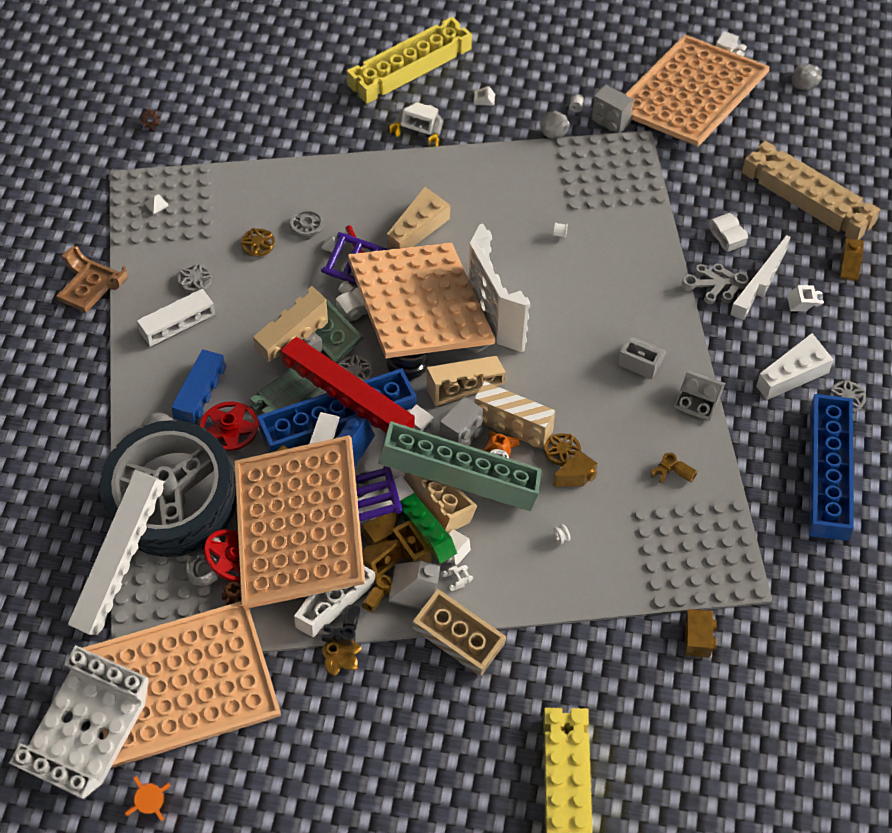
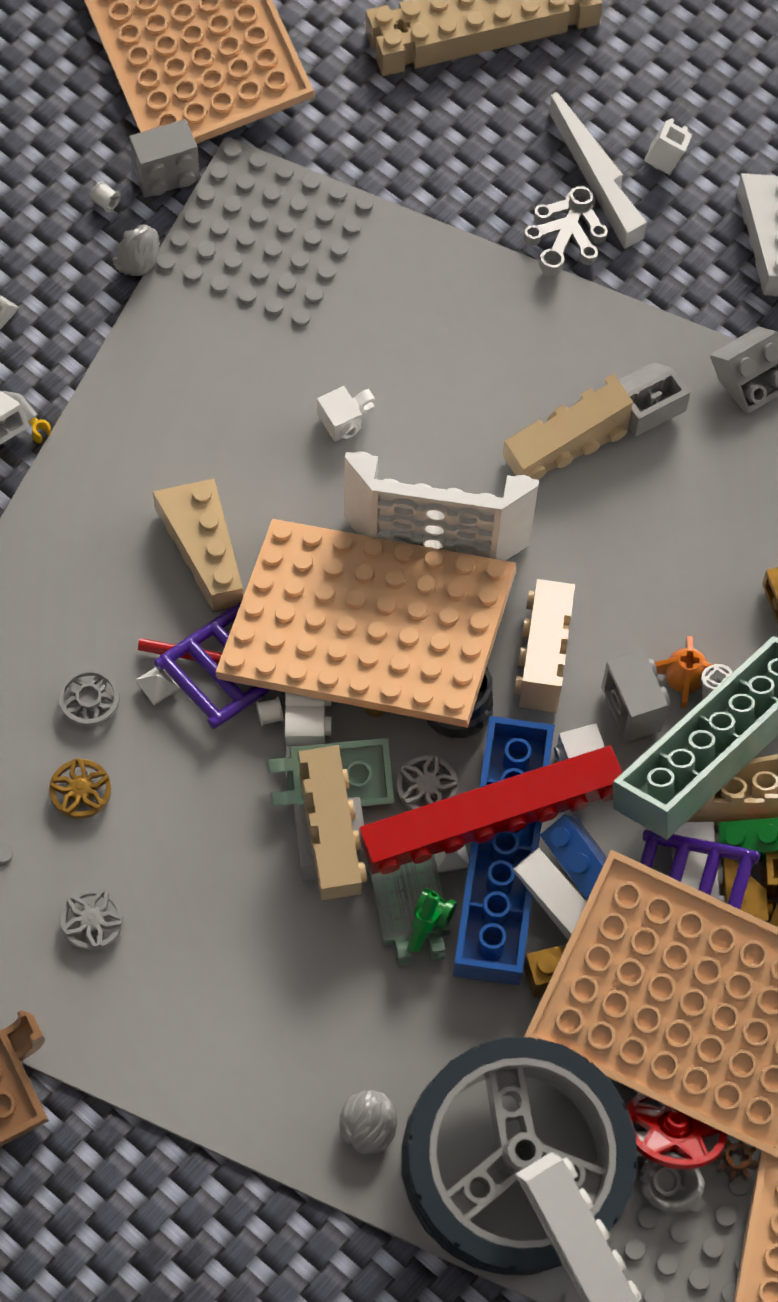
camera: 60 degrees left, 10 degrees up
white brick [137,289,215,347] -> none
blue brick [171,349,226,424] -> none
red wheel [200,401,259,451] -> none
tan brick [474,382,555,449] -> none
pearl gold wheel [544,433,581,466] -> none
white axle [553,222,568,238] -> none
white brick [710,213,748,252] -> none
pearl gold slope [840,238,864,281] -> none
none -> white brick [317,386,375,442]
none -> green piece [407,887,457,952]
none -> tan wedge [503,374,633,480]

